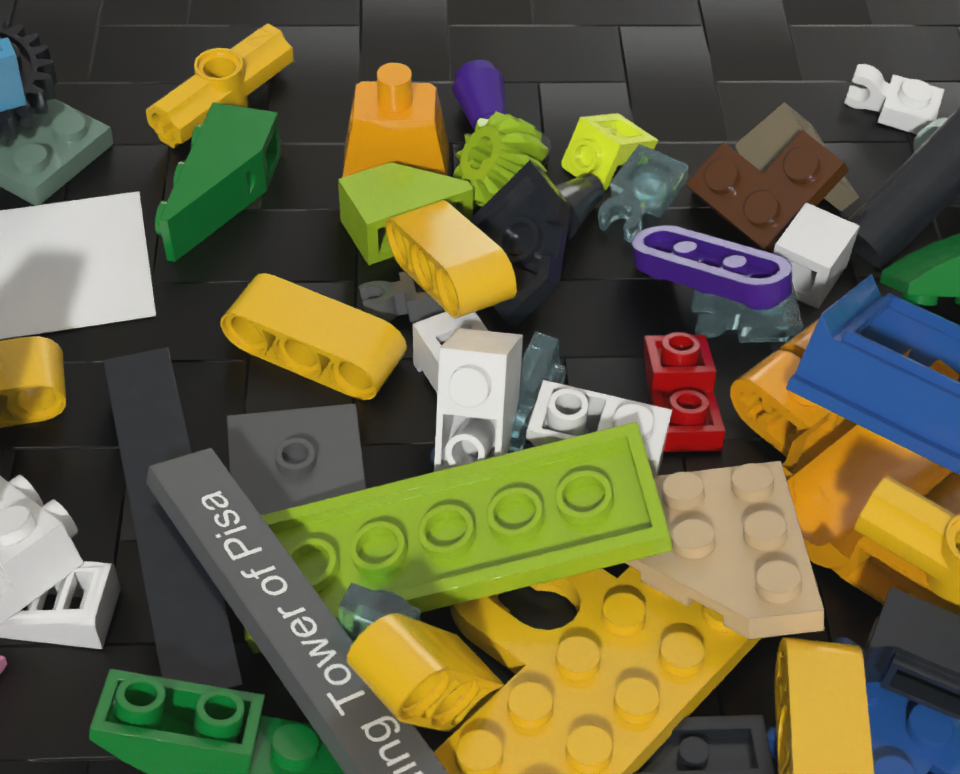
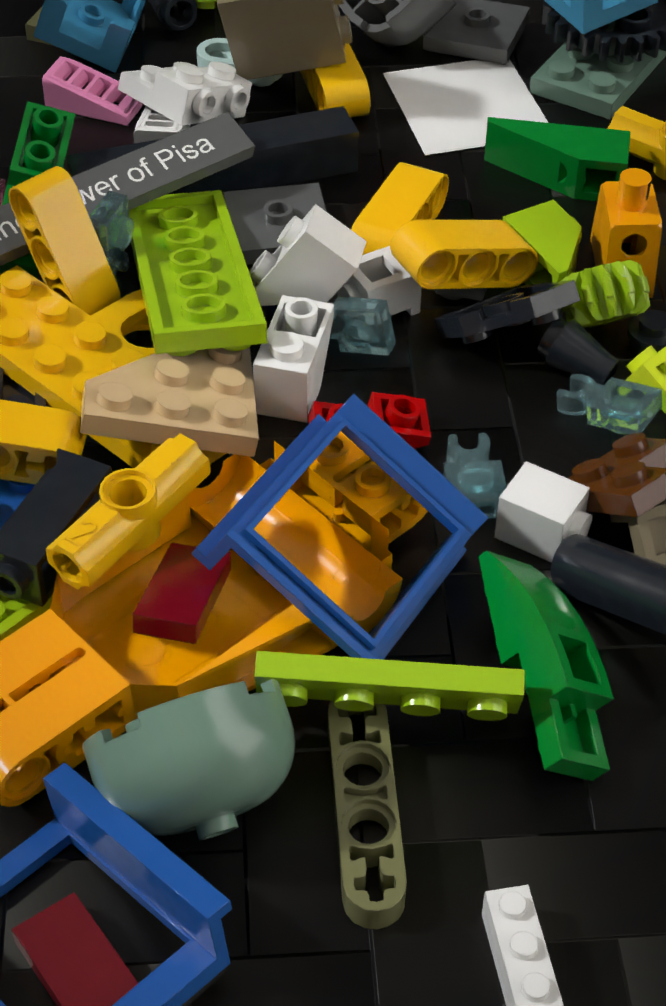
camera: 90 degrees right, 5 degrees down
dark purple plate [632,225,793,310] -> none

